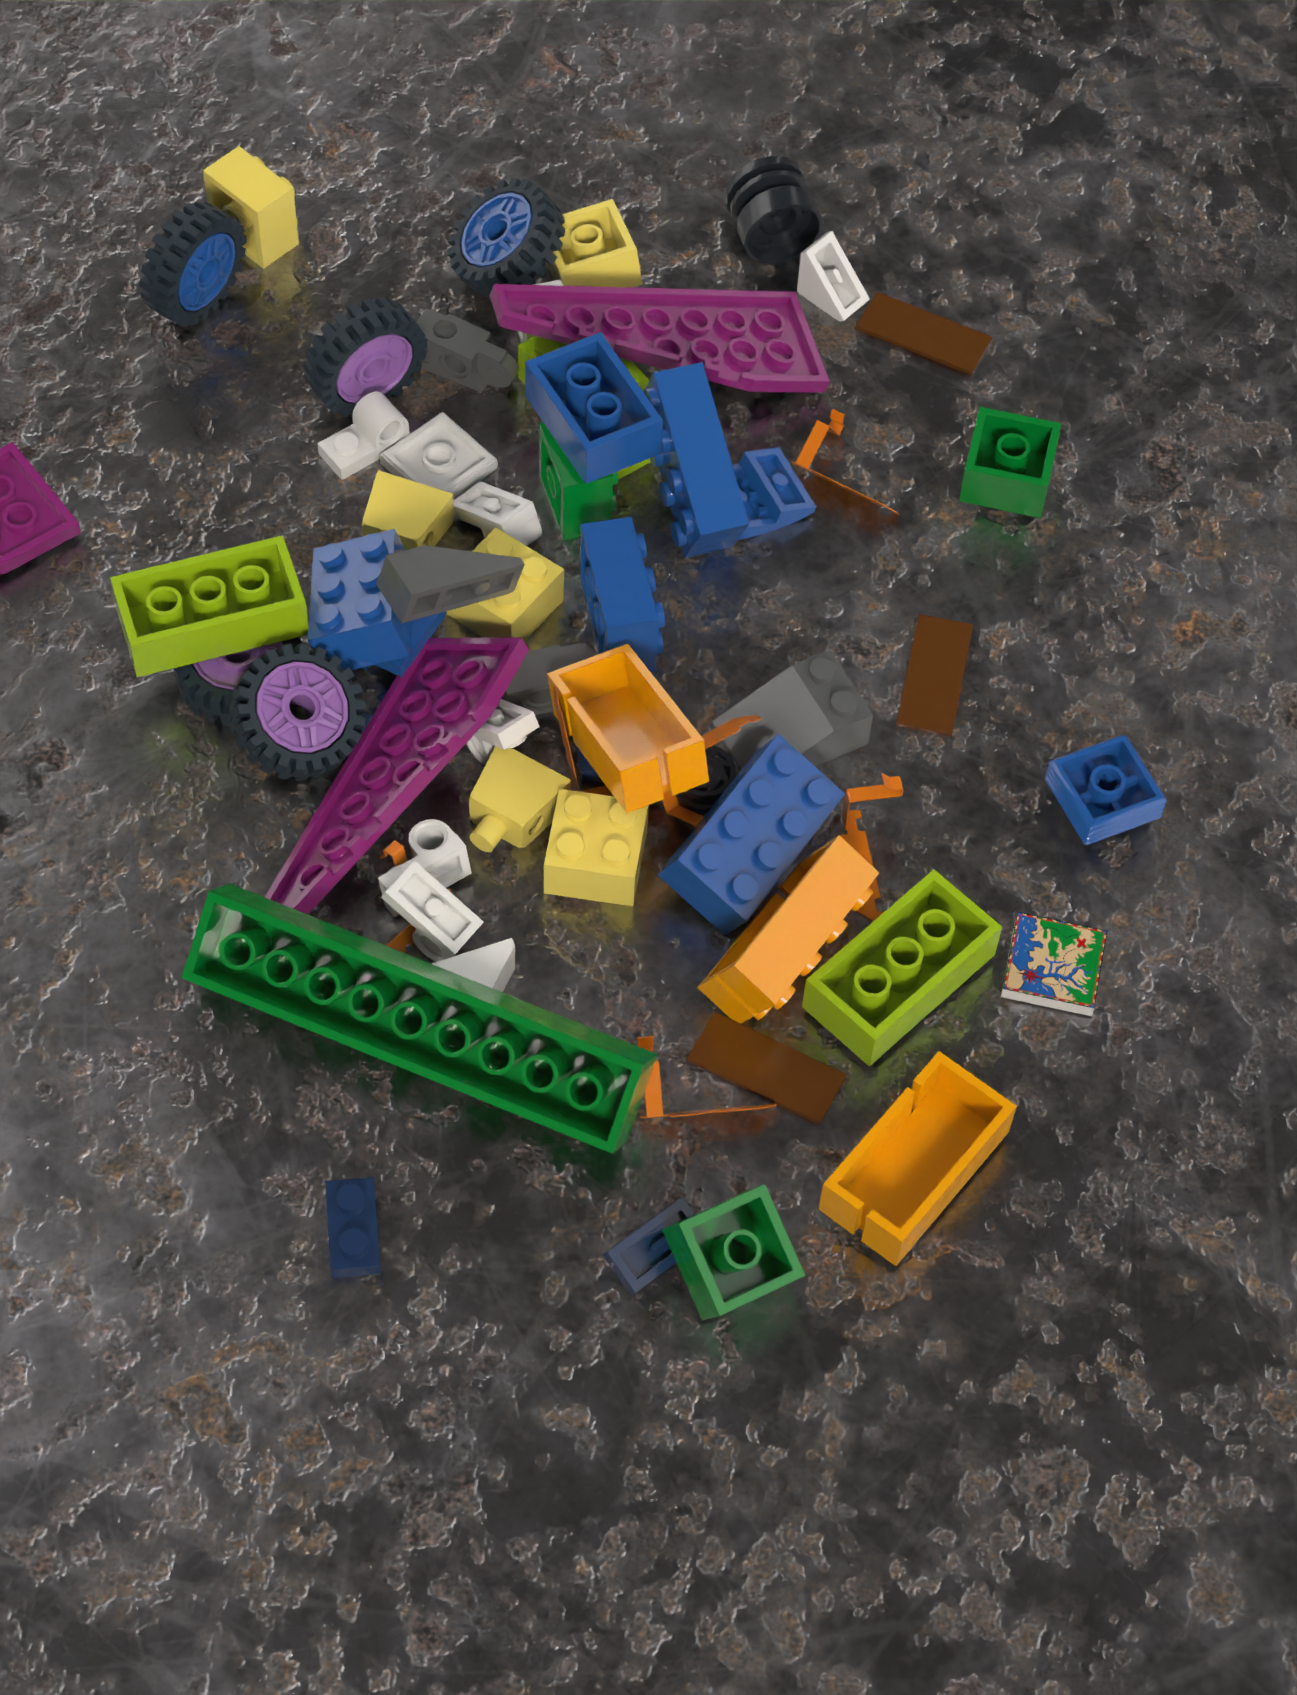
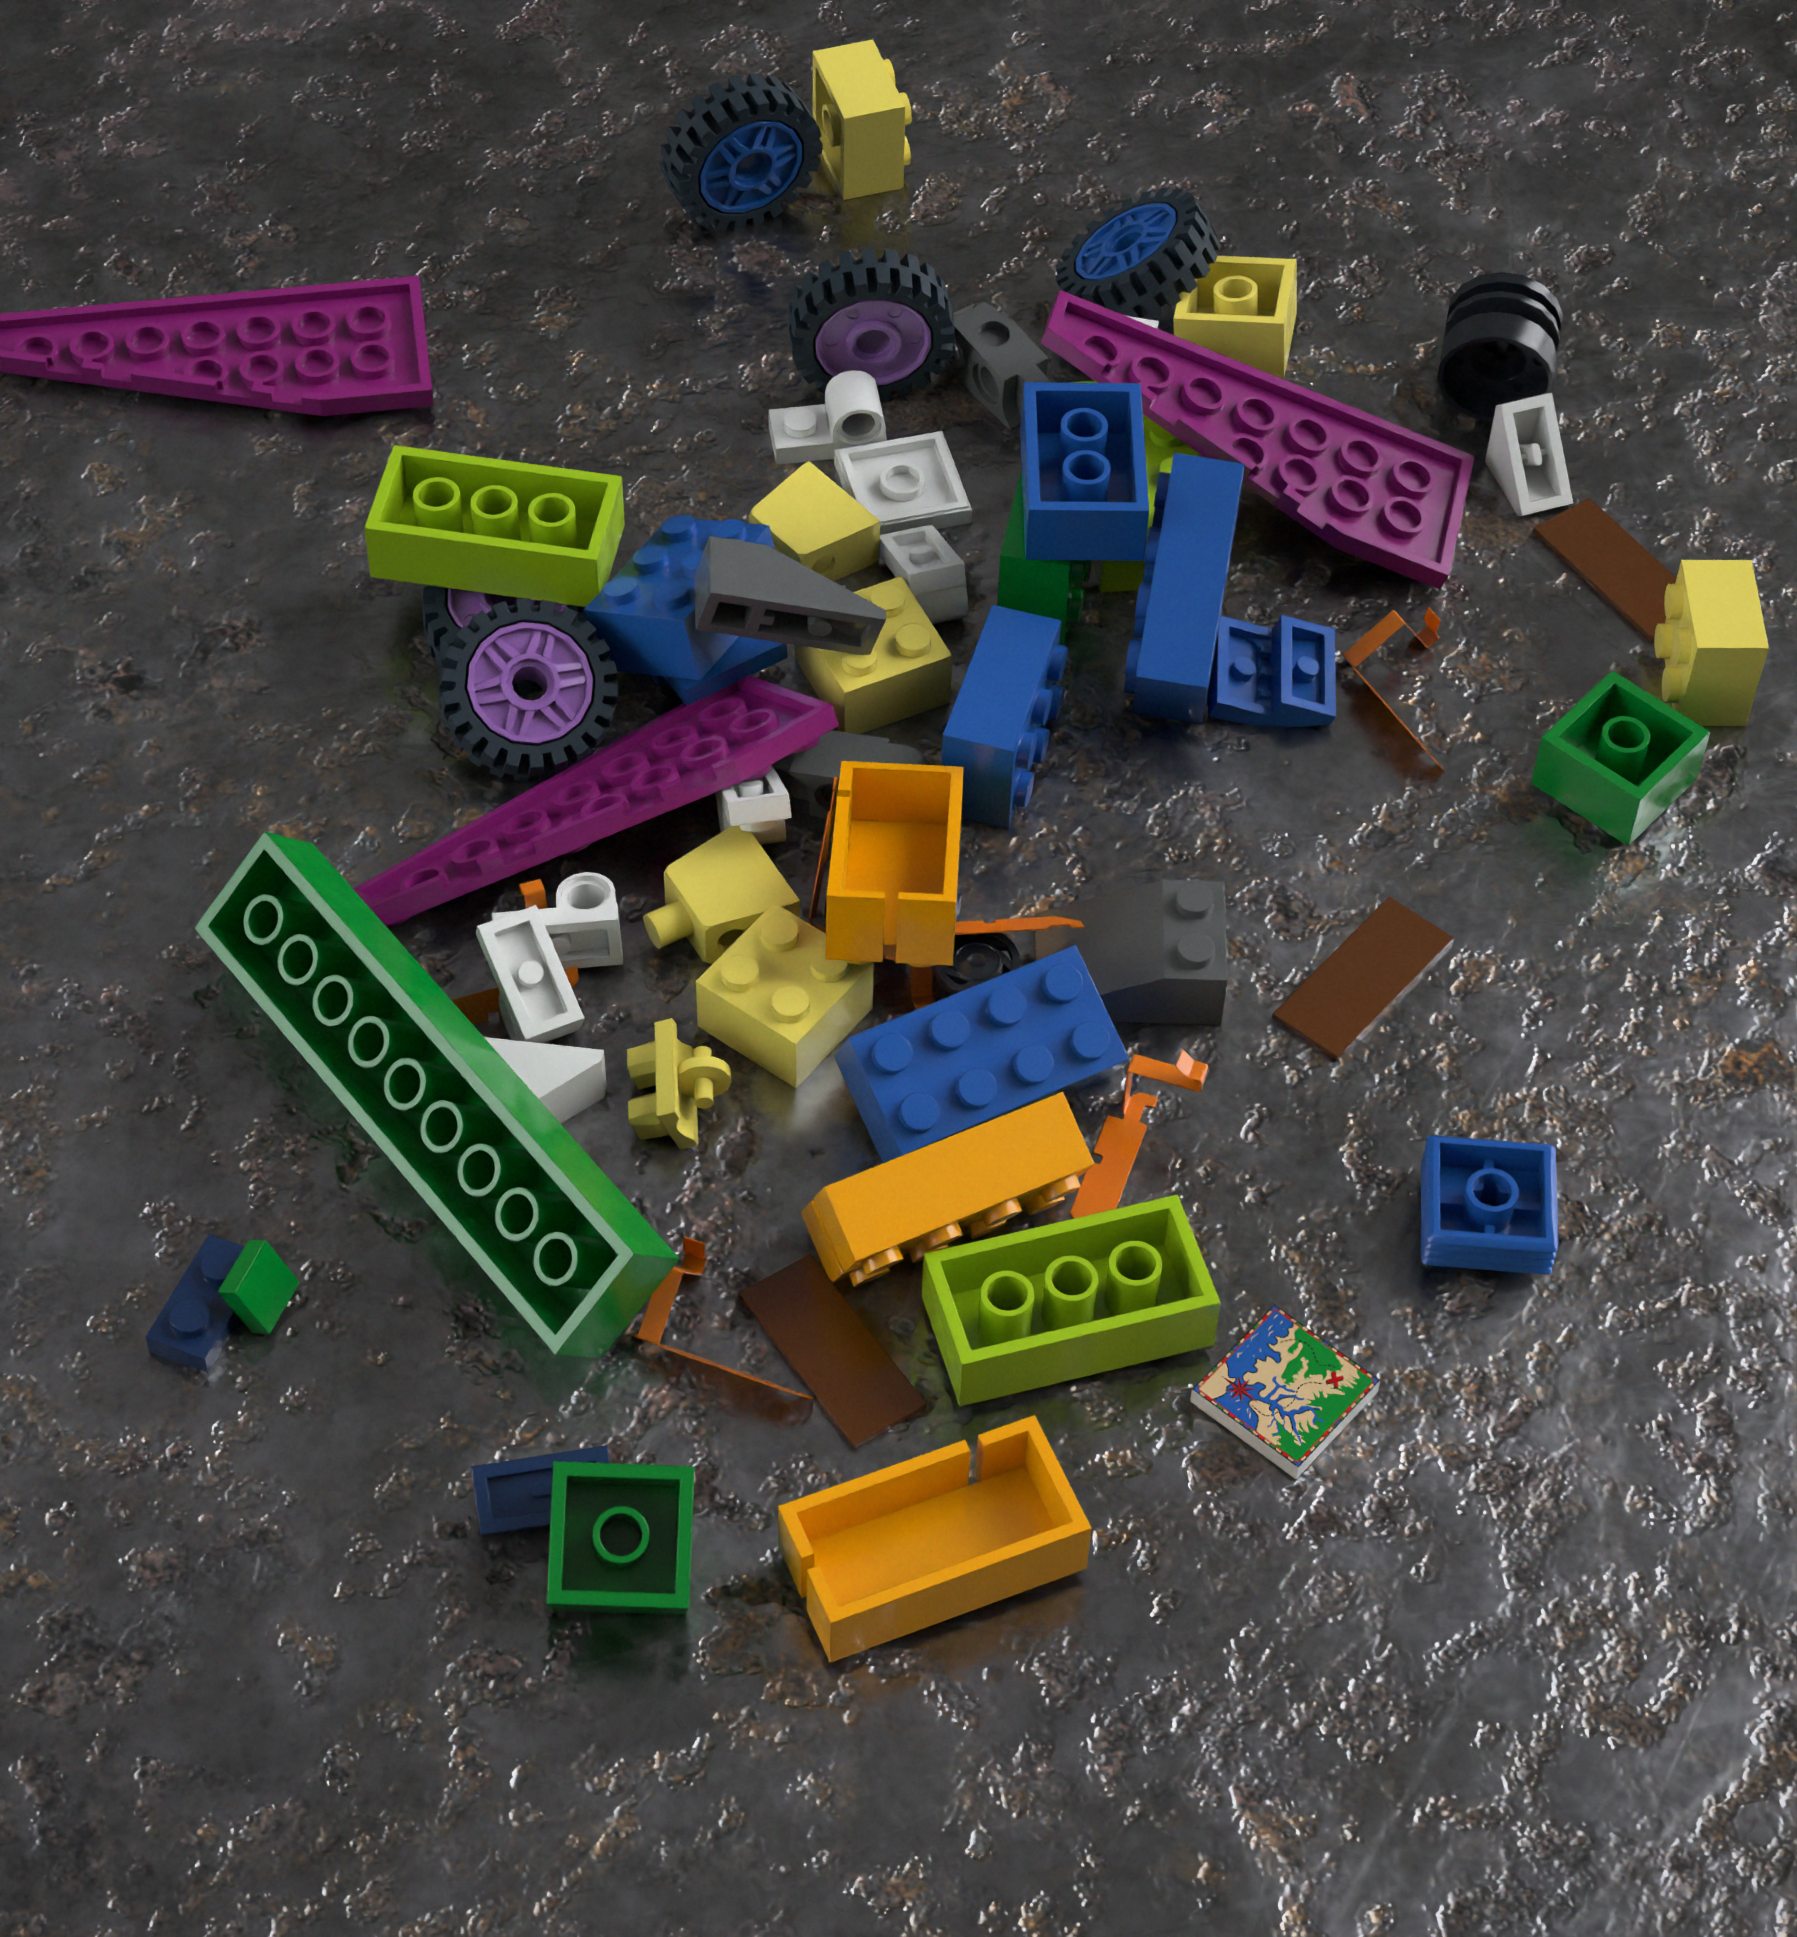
camera: 30 degrees right, 5 degrees down
none -> green tile [218,1240,300,1334]
none -> light yellow hips [627,1018,731,1150]
none -> light yellow brick [1654,560,1769,726]

